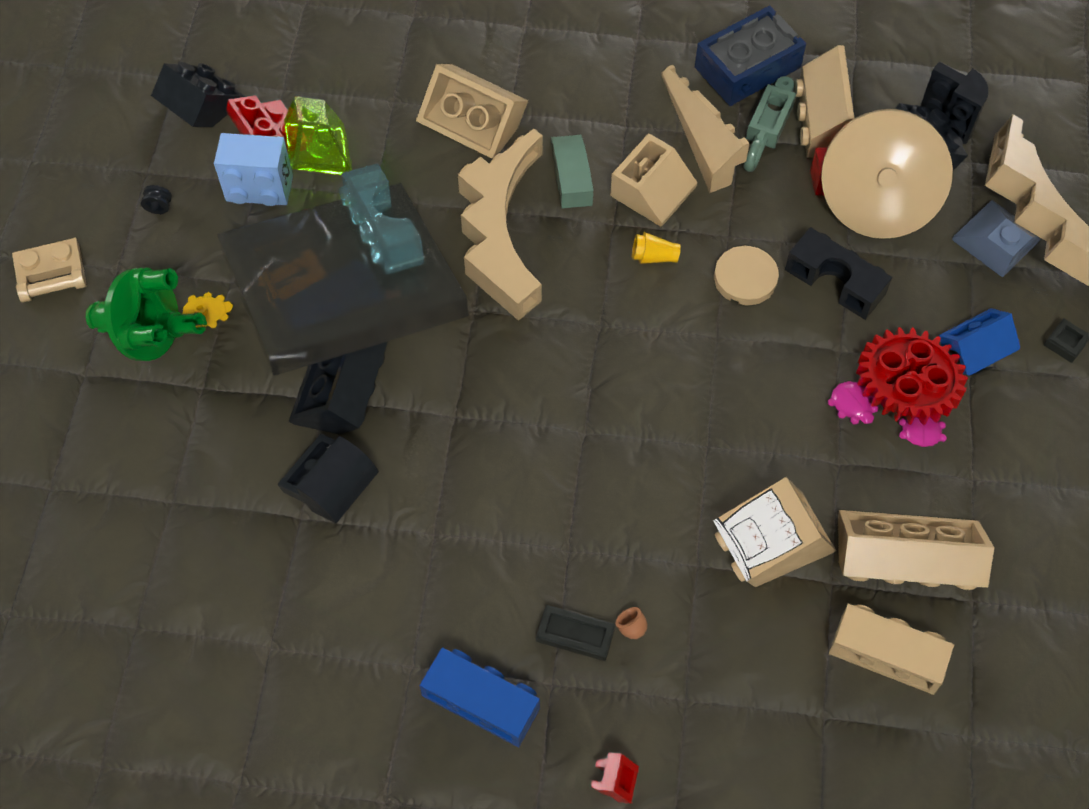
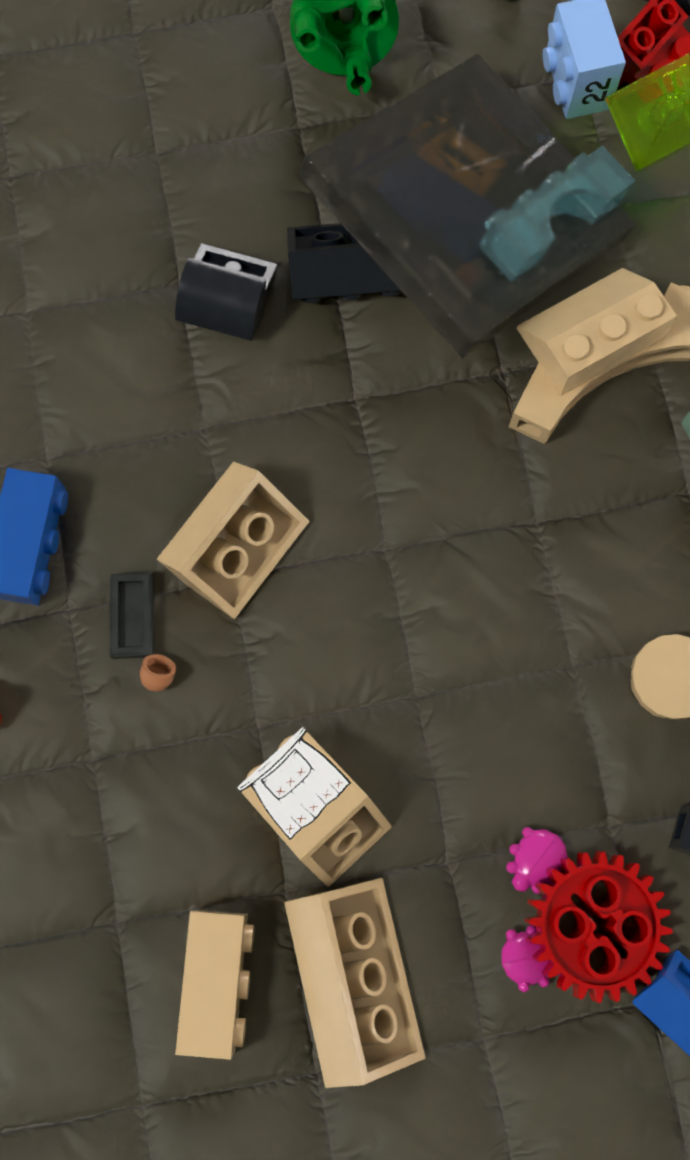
camera: 75 degrees right, 15 degrees up
yellow piece [182,292,233,328] -> none
yellow cone [632,232,680,264] -> none
none -> tan slope [157,461,310,619]
none -> tan slope [517,268,678,396]

